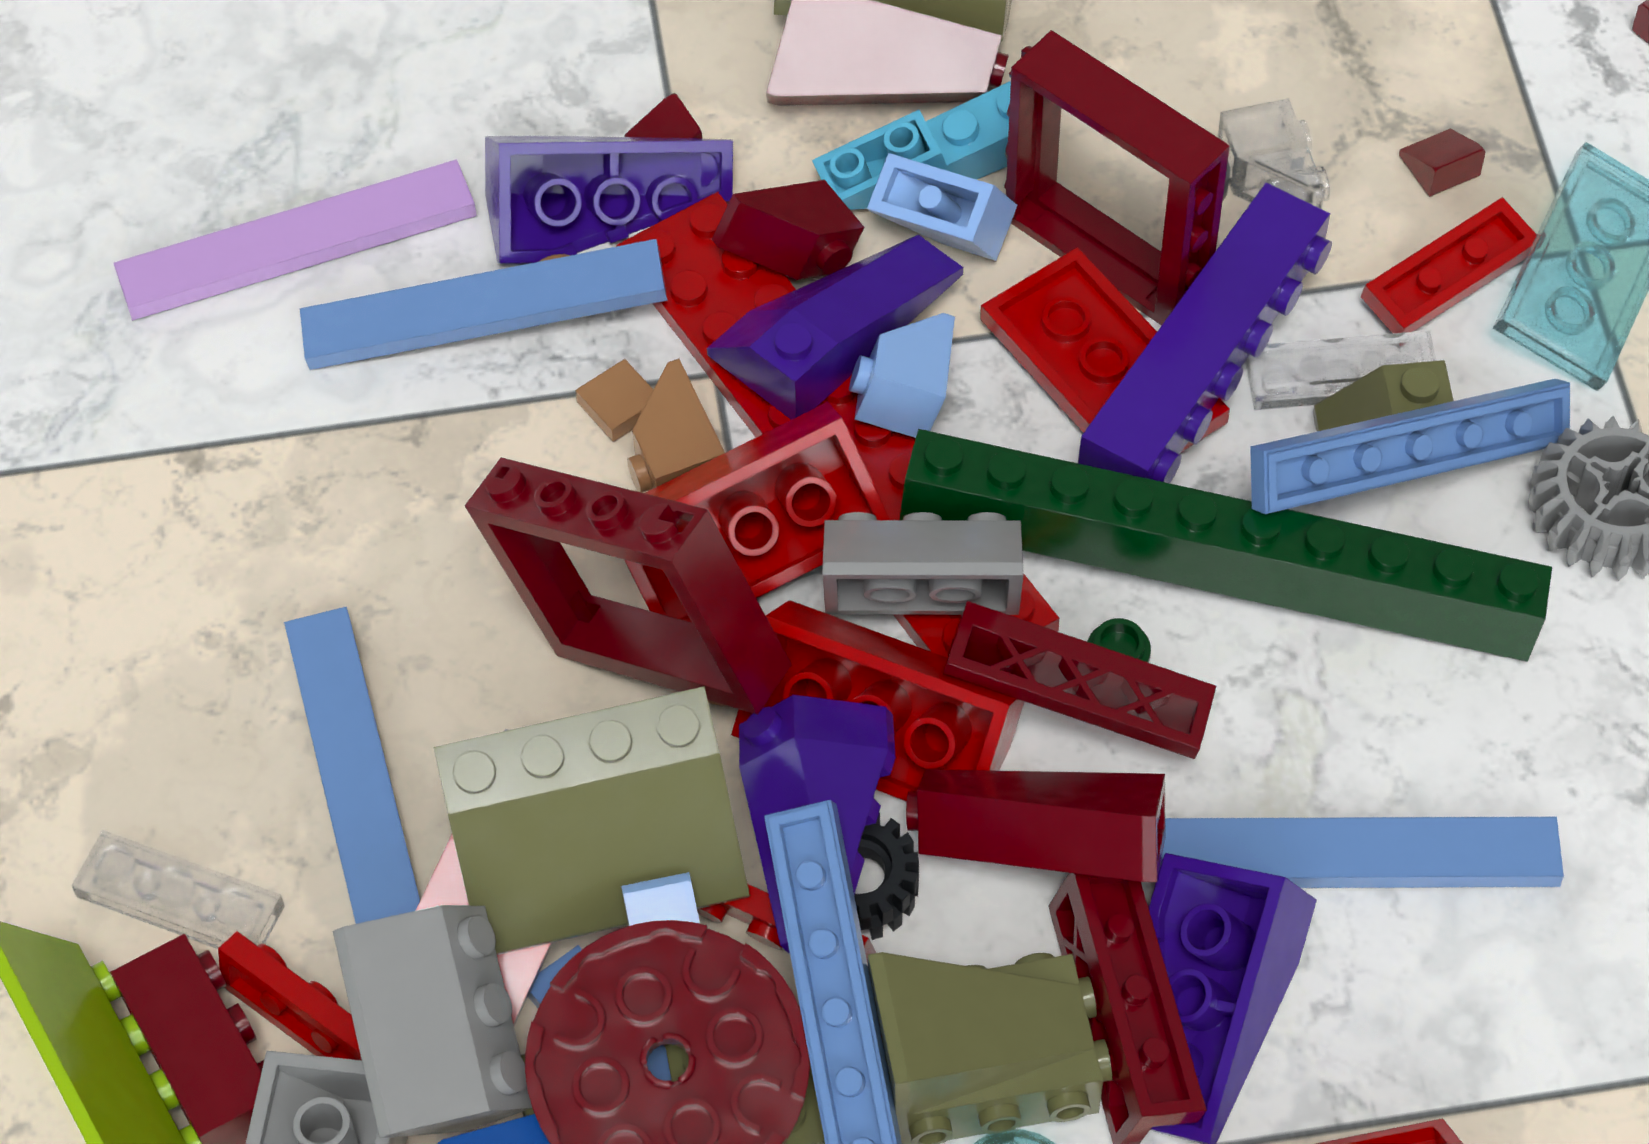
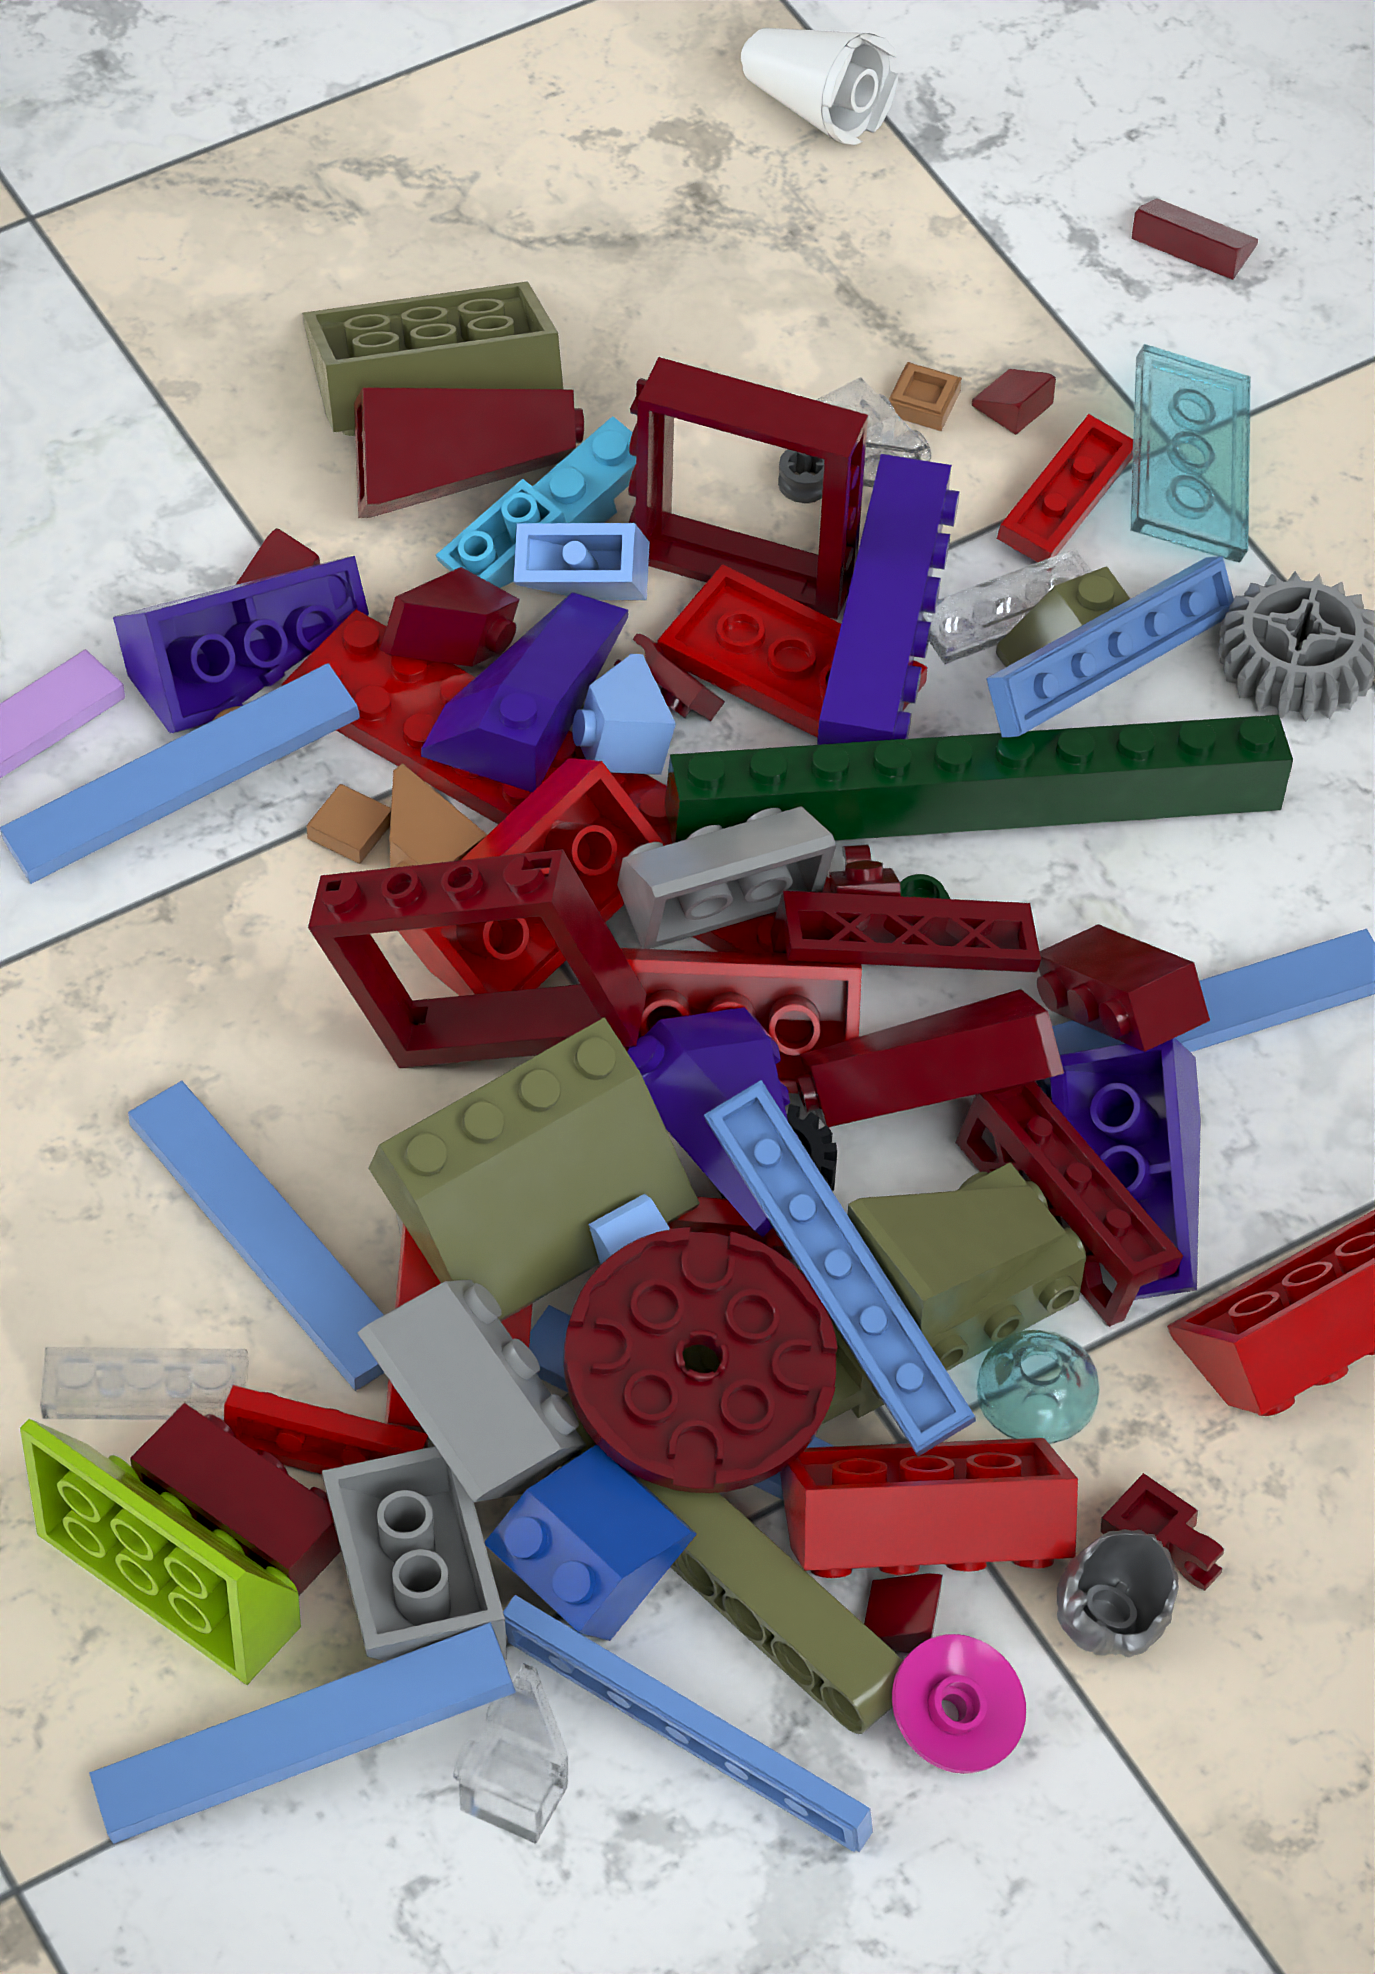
camera: 25 degrees left, 5 degrees down
none -> dark red plate [614,634,725,721]
none -> dark red plate [829,844,901,896]
none -> medium nougat tile [887,362,962,431]
none -> dark red brick [1037,924,1210,1052]

